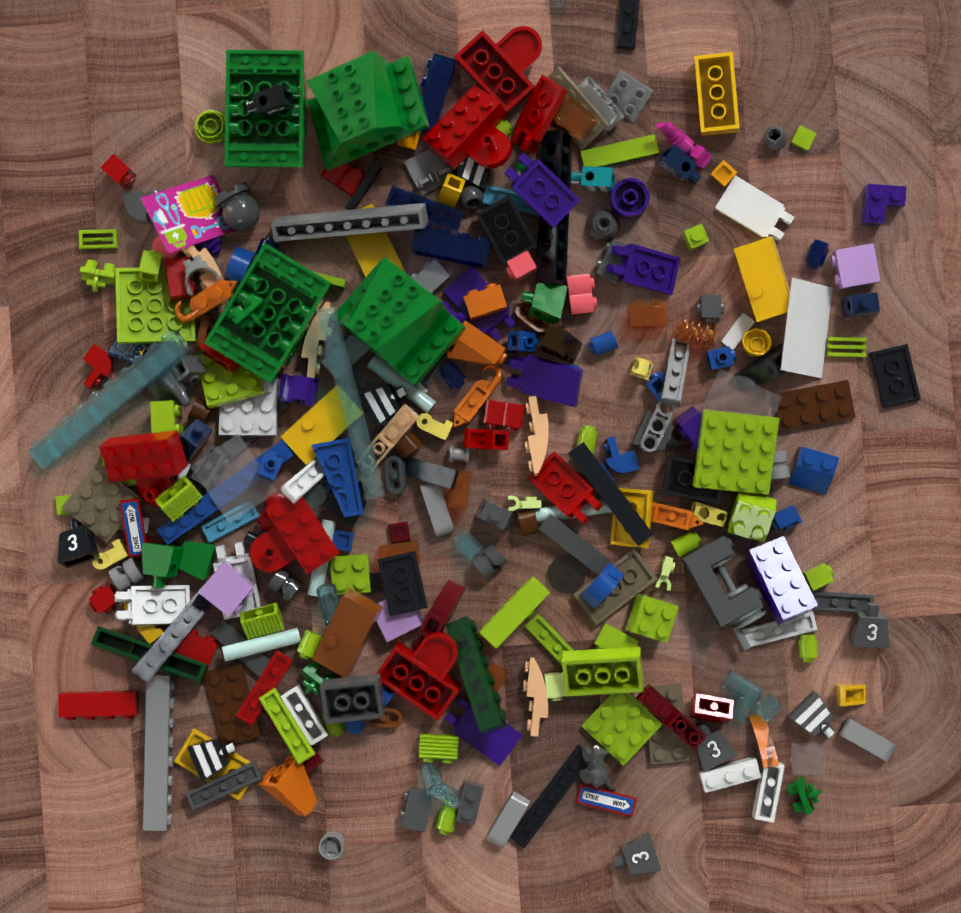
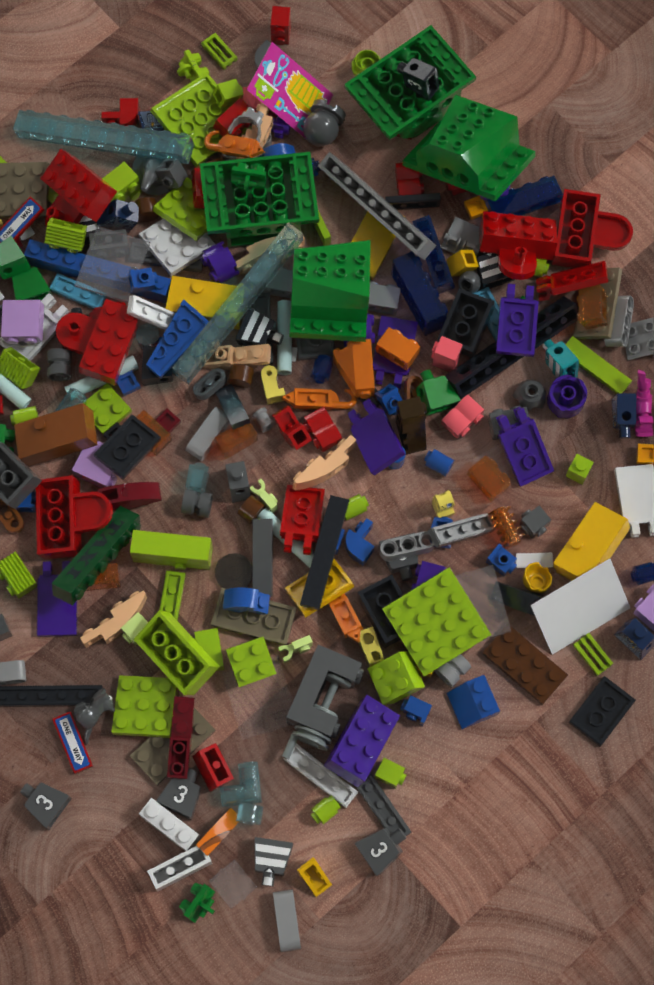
camera: 50 degrees right, 15 degrees down
lime brick [670,530,701,558] -> none

